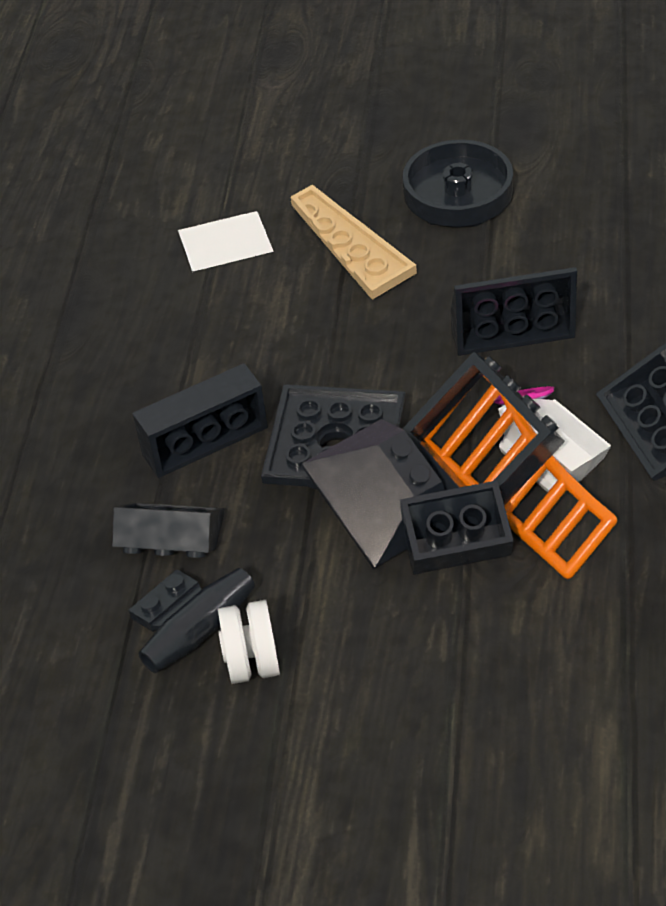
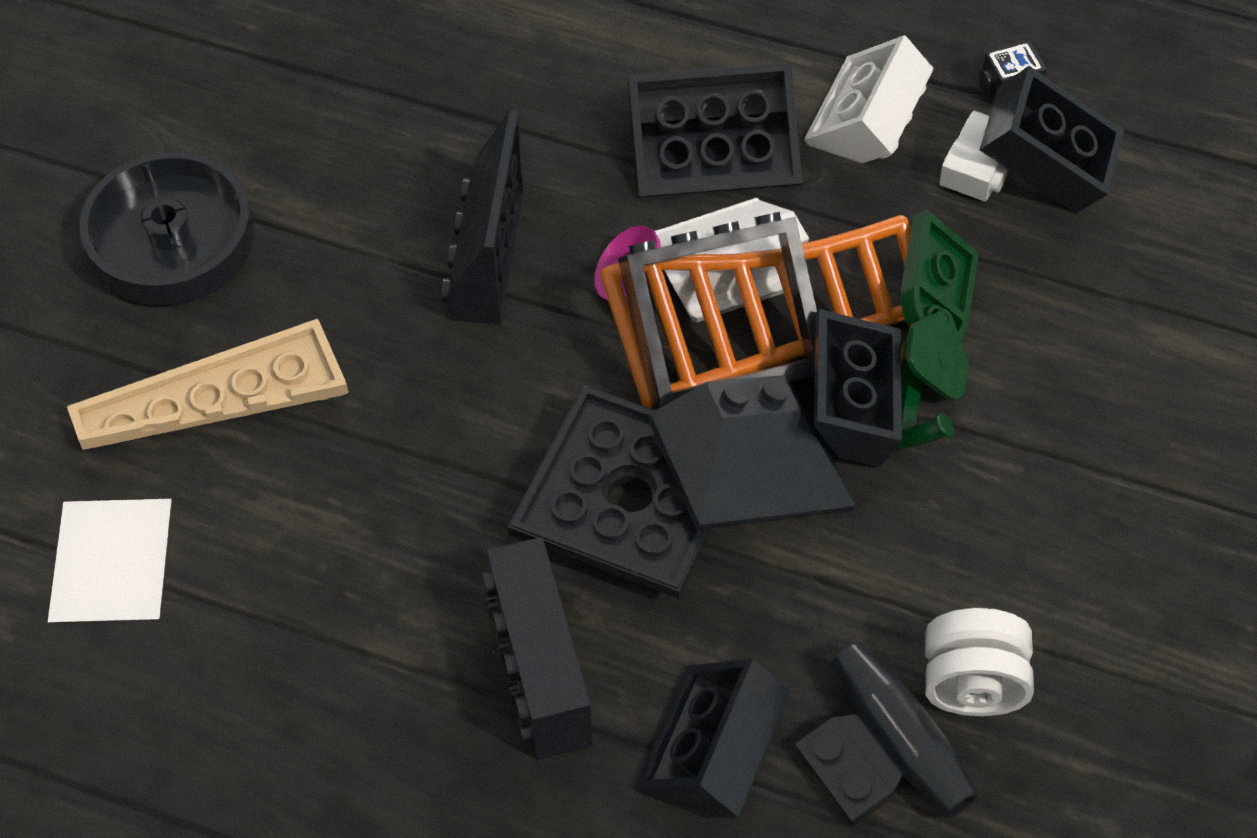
camera: 80 degrees left, 10 degrees up
none -> dark green plate [895,210,979,450]

